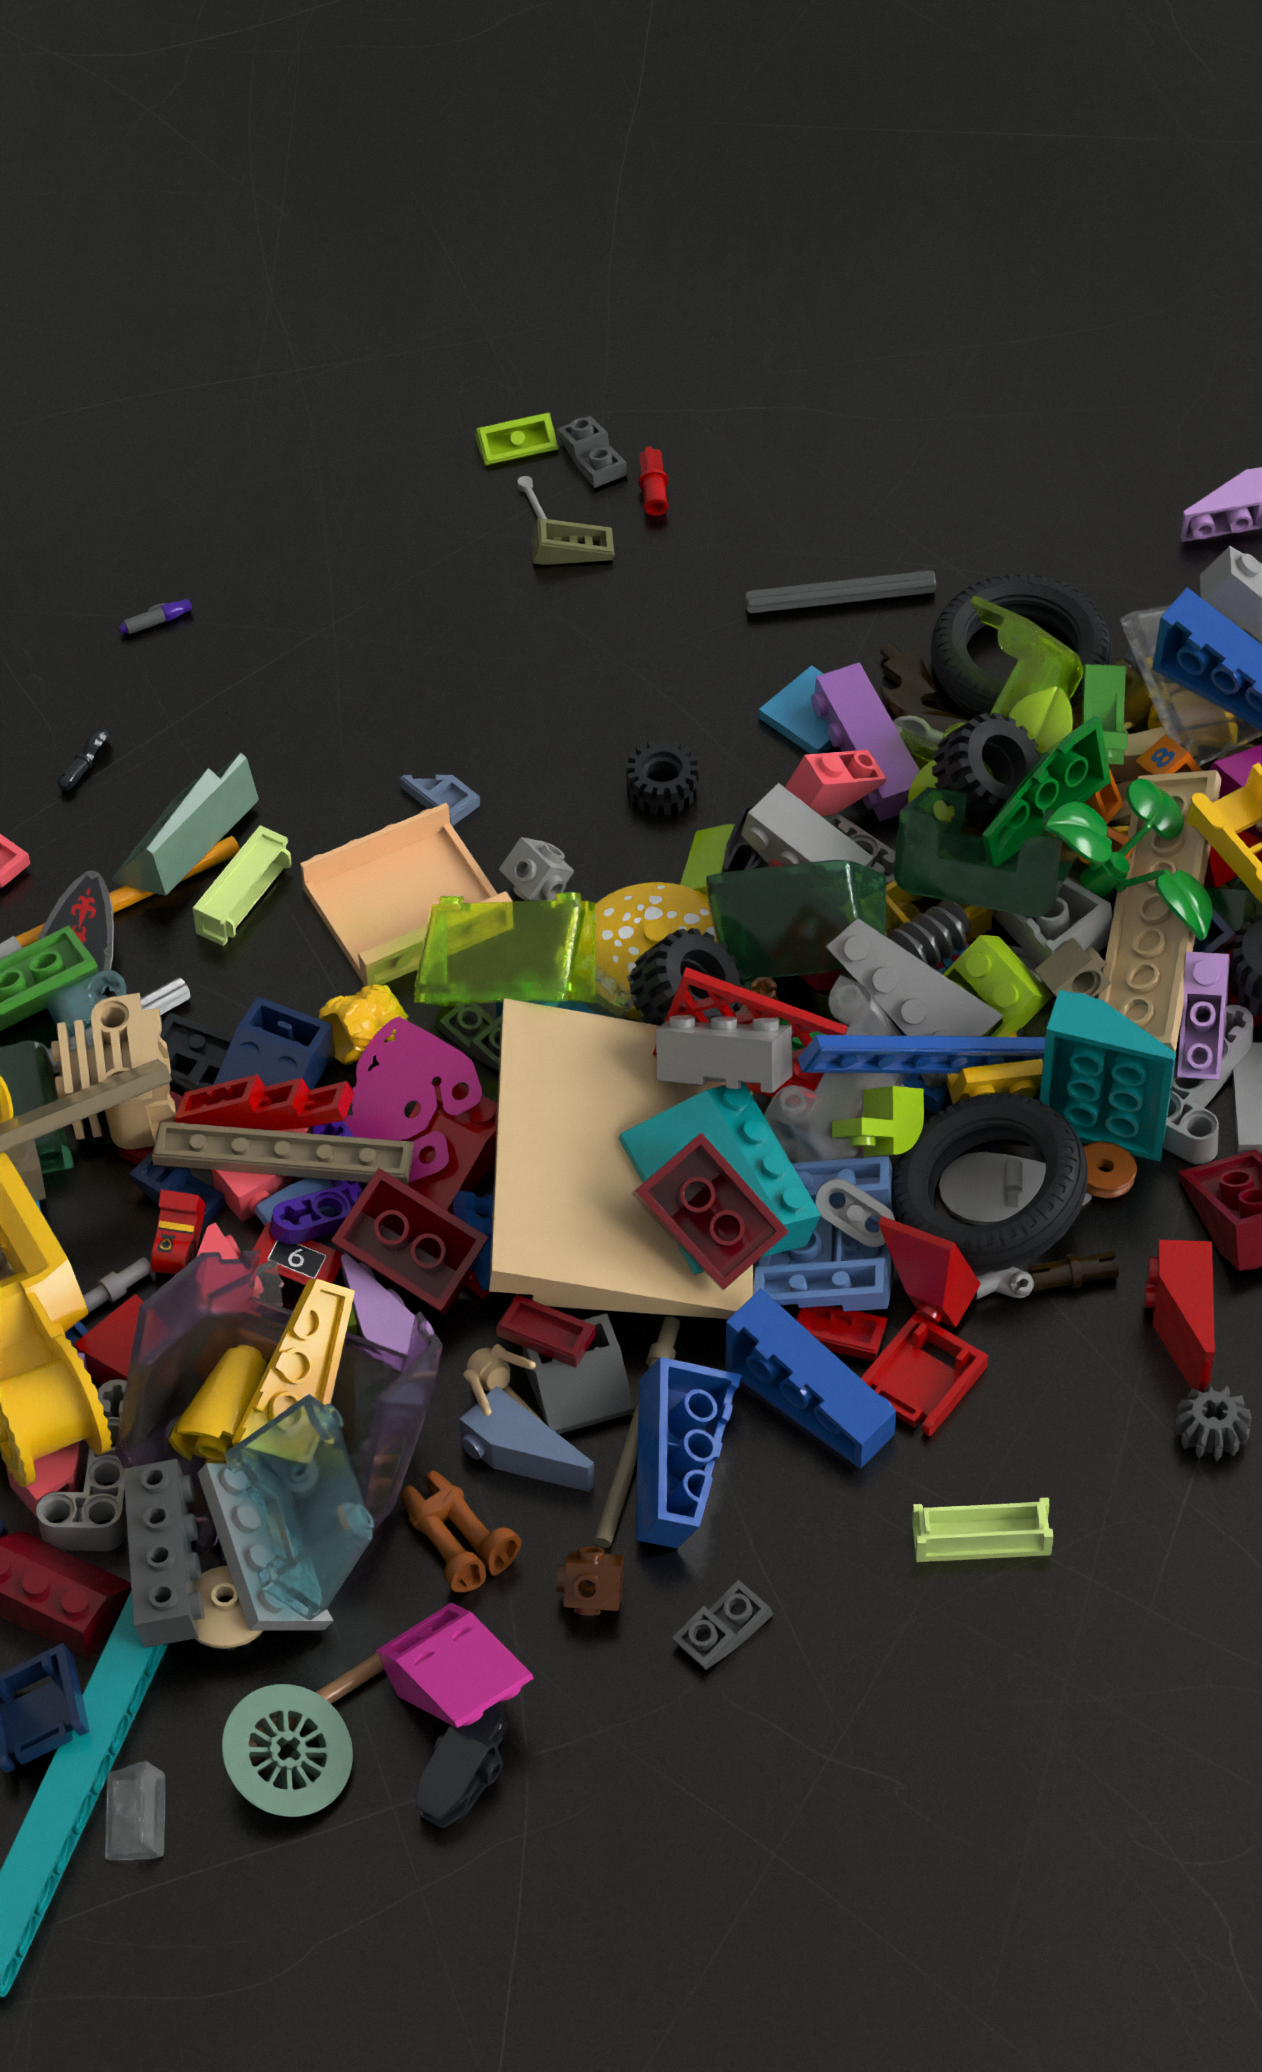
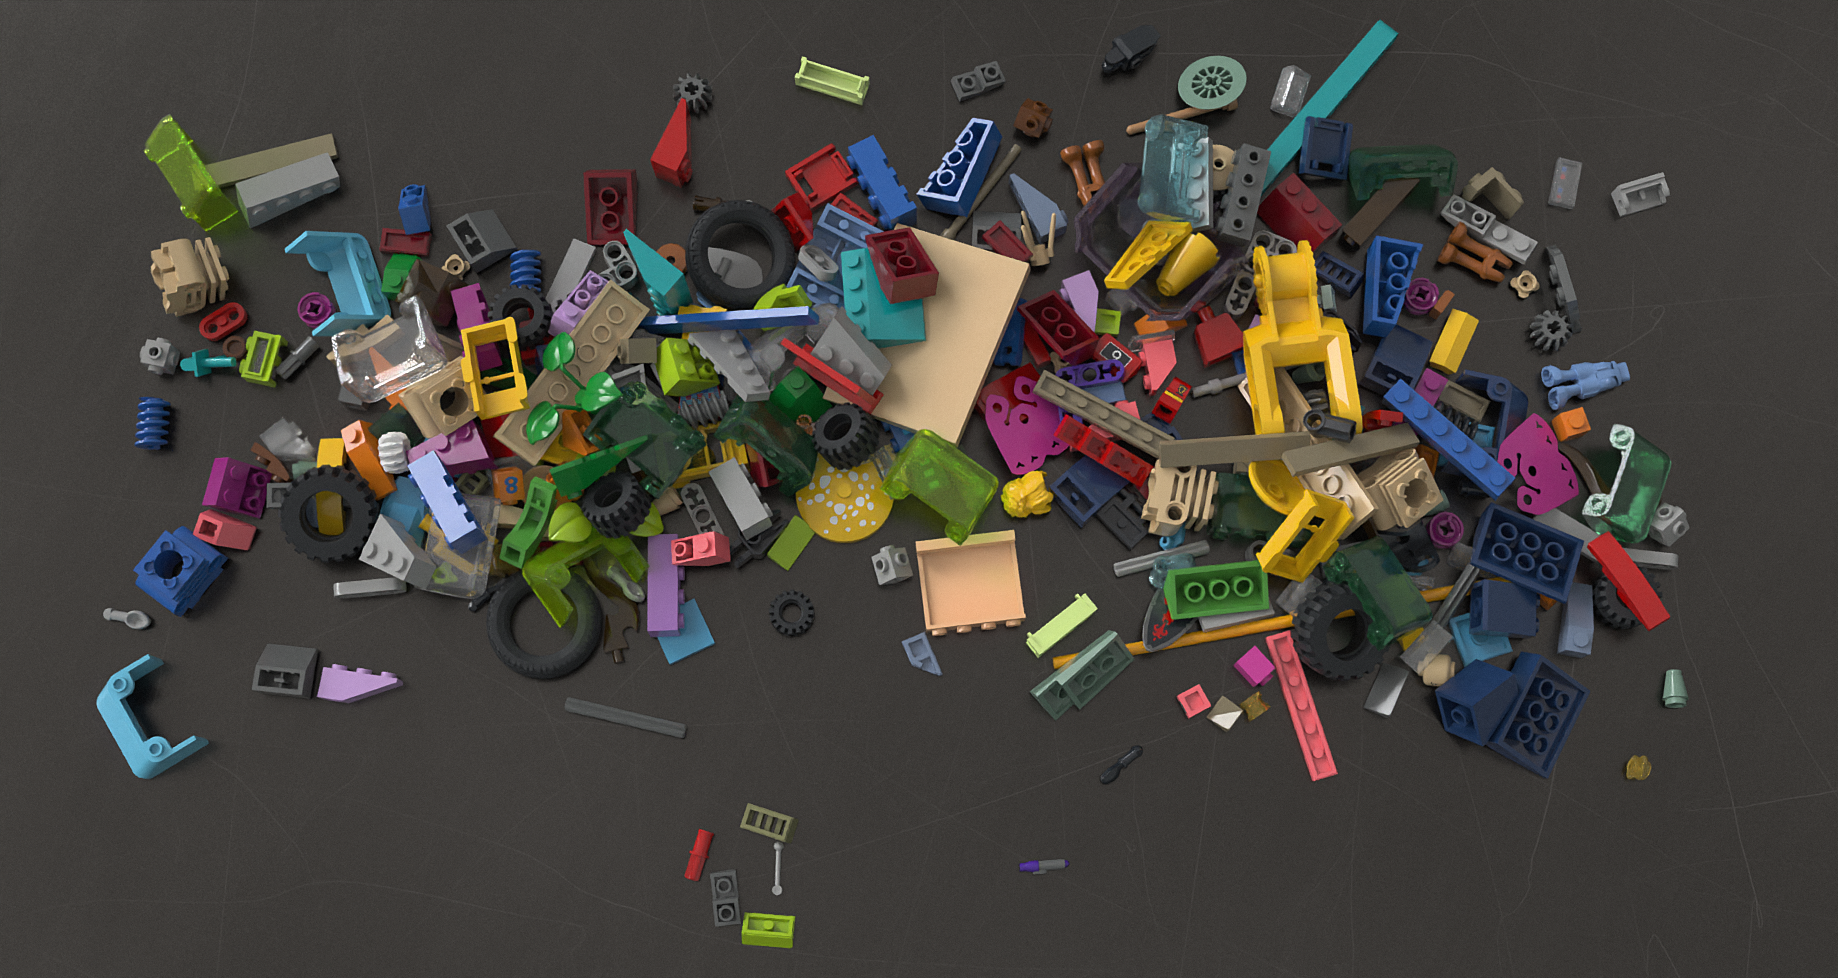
camera: 160 degrees left, 25 degrees up
dark pink slope [376,1603,534,1728] -> none

